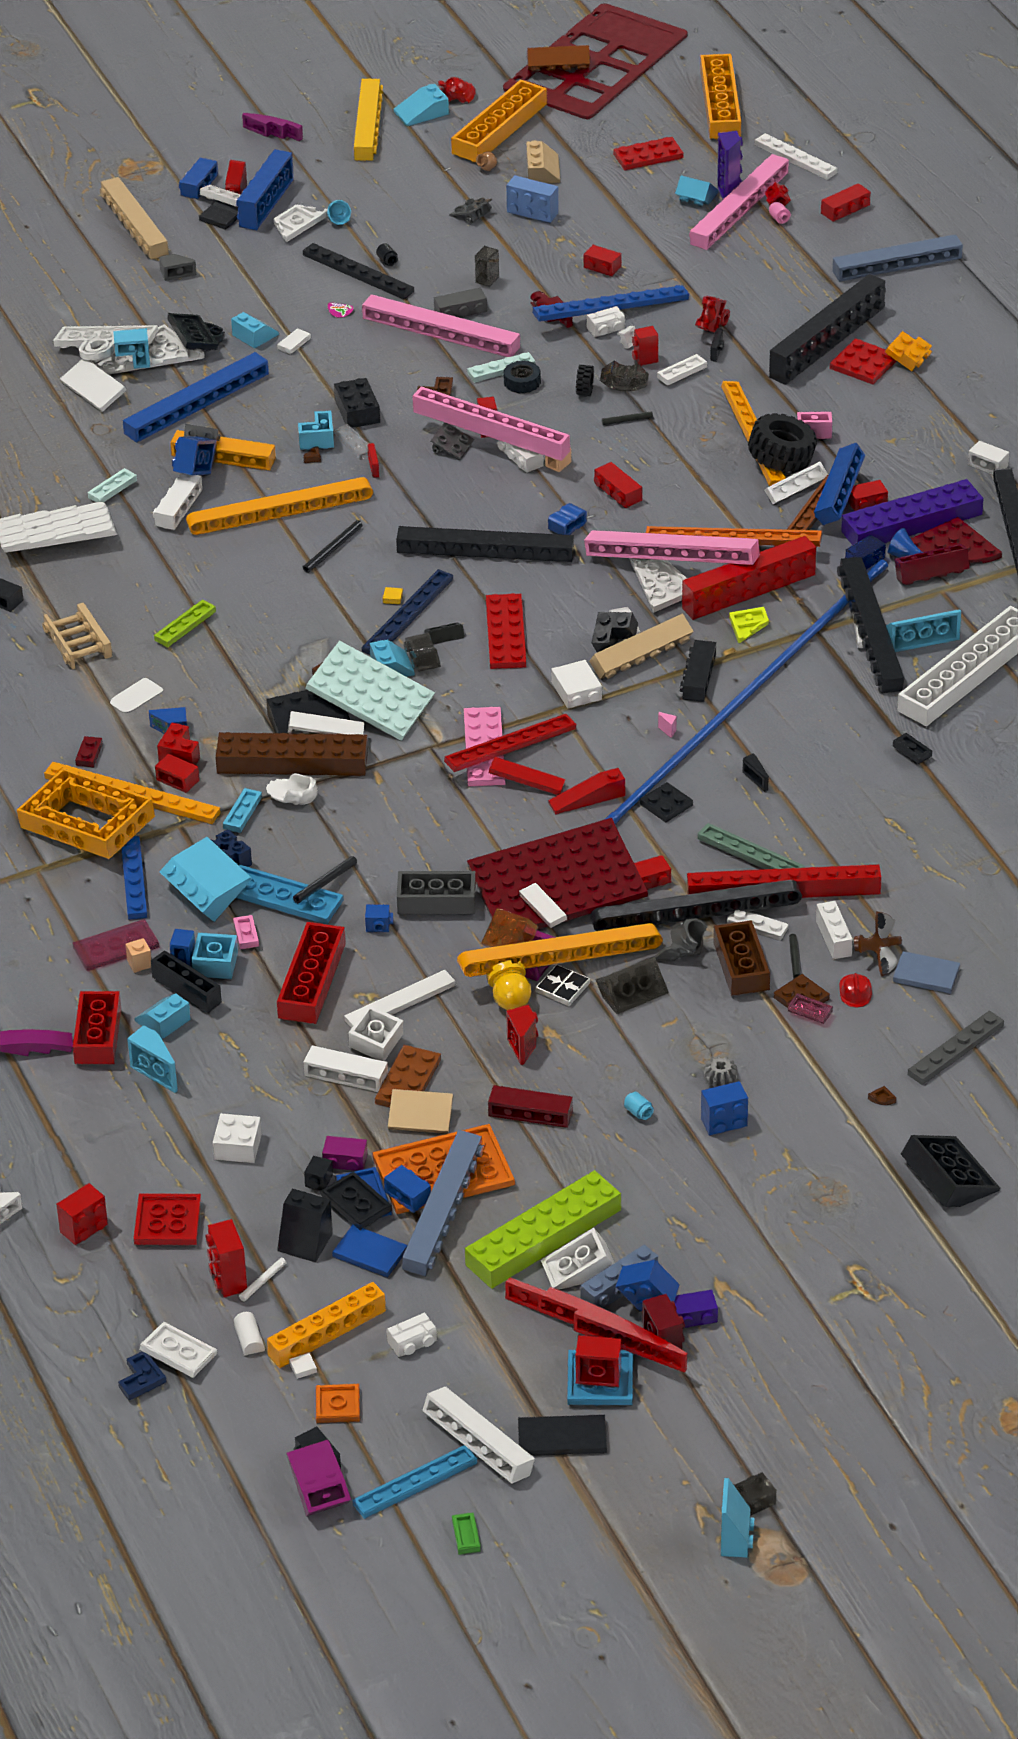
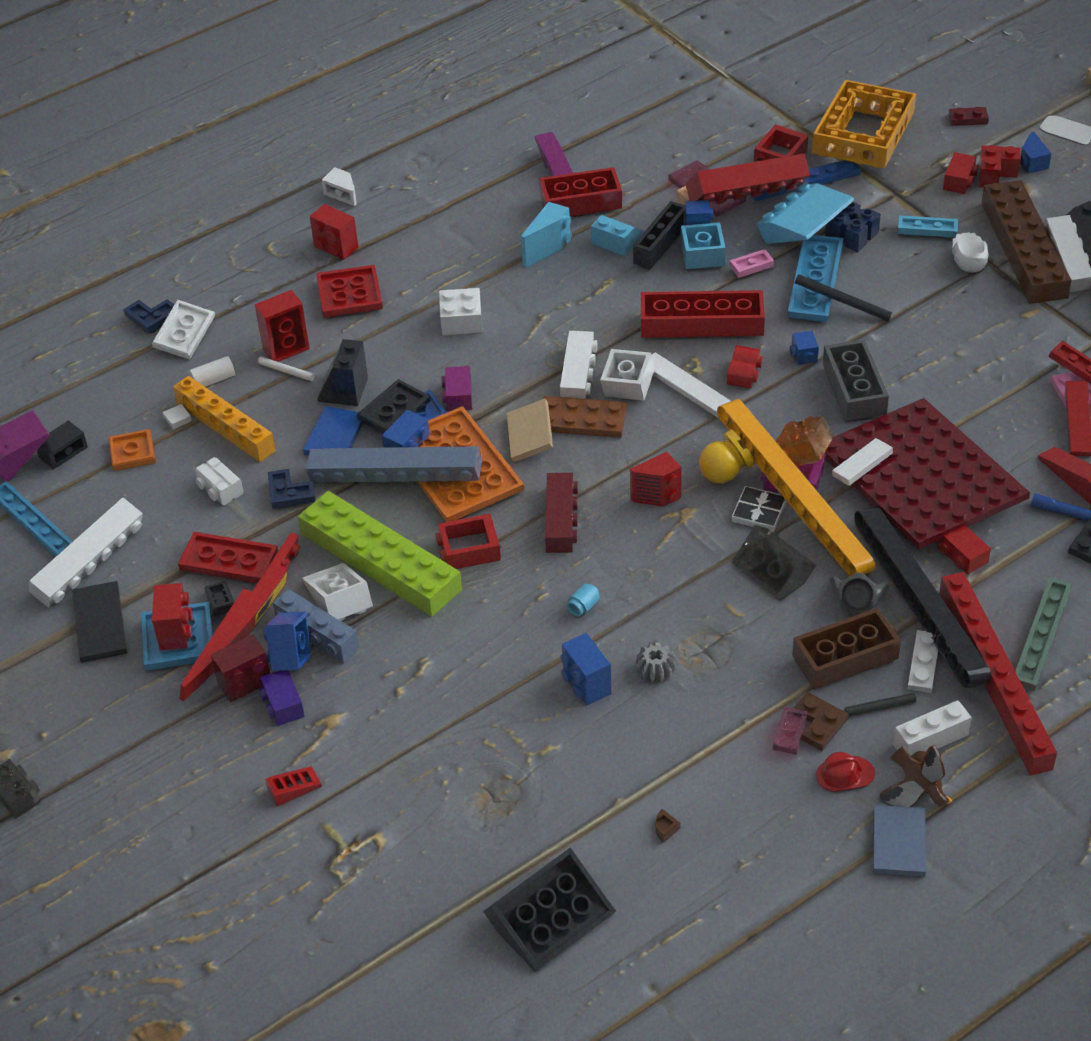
camera: 80 degrees right, 5 degrees up
light orange plate [44,762,221,825] -> none
black brick [304,1155,333,1191] -> none
dark grey plate [907,1010,1004,1085] -> none
none -> red plate [178,532,278,583]
none -> black plate [204,581,234,616]
none -> red slope [265,766,322,806]
none -> dark blue plate [268,469,316,509]
none -> red window [435,514,501,569]
none -> red brick [685,154,810,204]
none -> red brick [727,345,763,388]
none -> red window [754,124,809,162]

